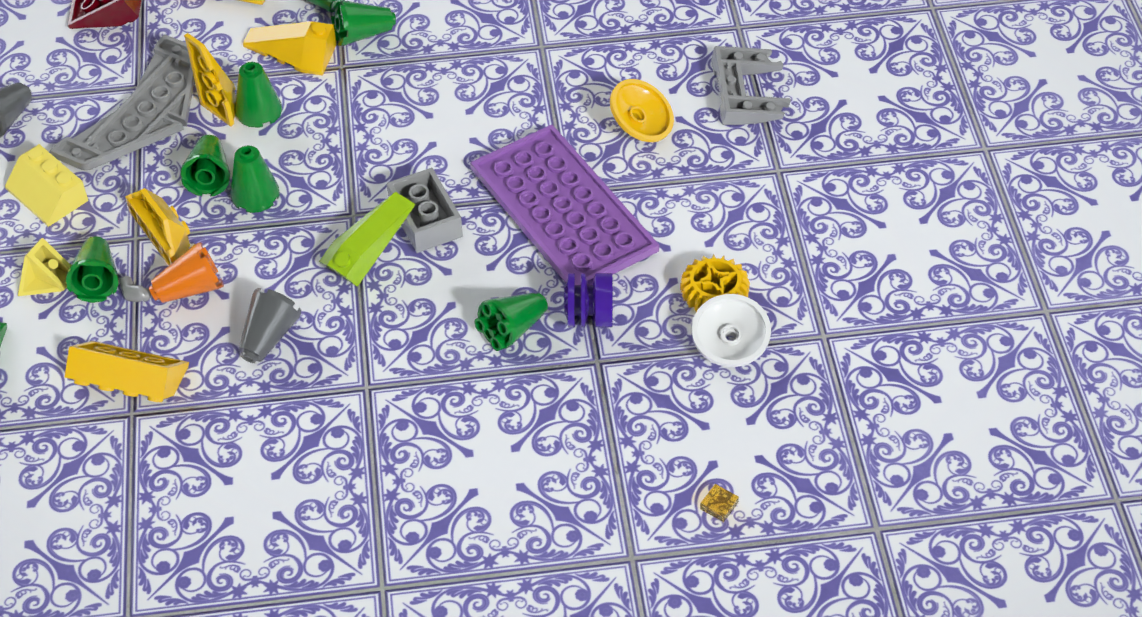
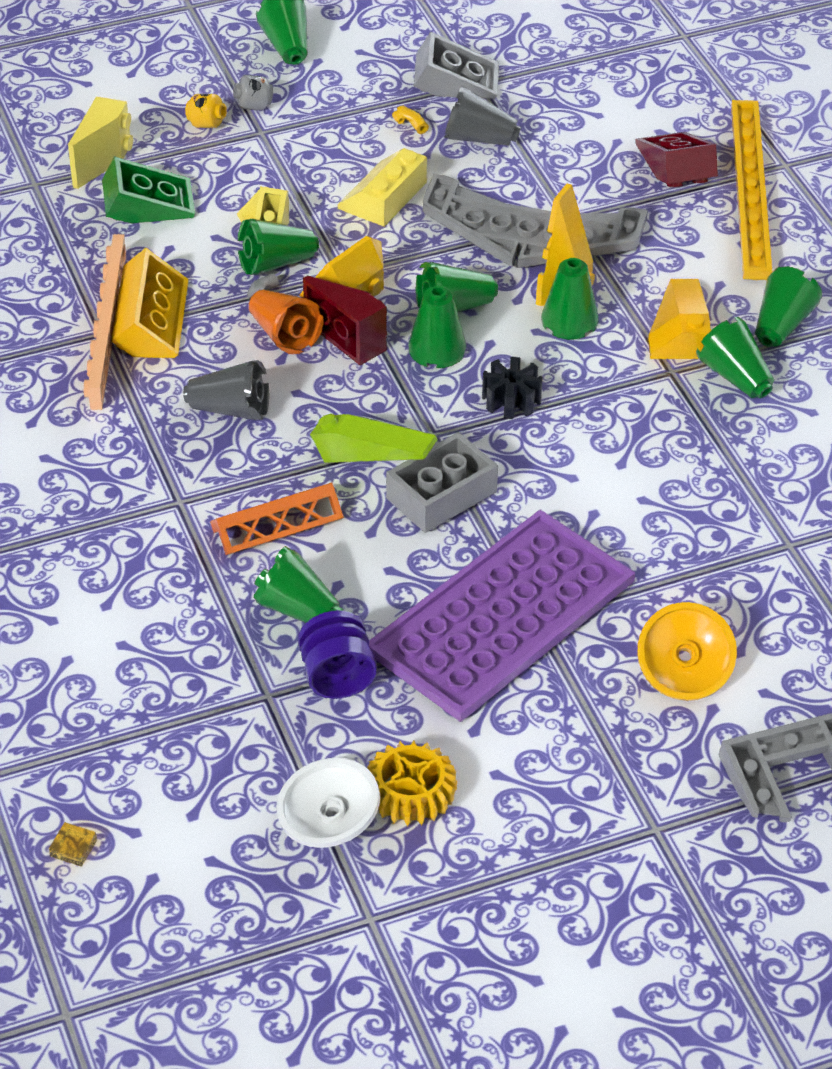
camera: 75 degrees right, 5 degrees down
none -> light nougat plate [84,234,126,410]
none -> orange fence [210,482,344,555]
none -> dark red slope [303,275,387,366]
none -> black gear [482,357,543,419]

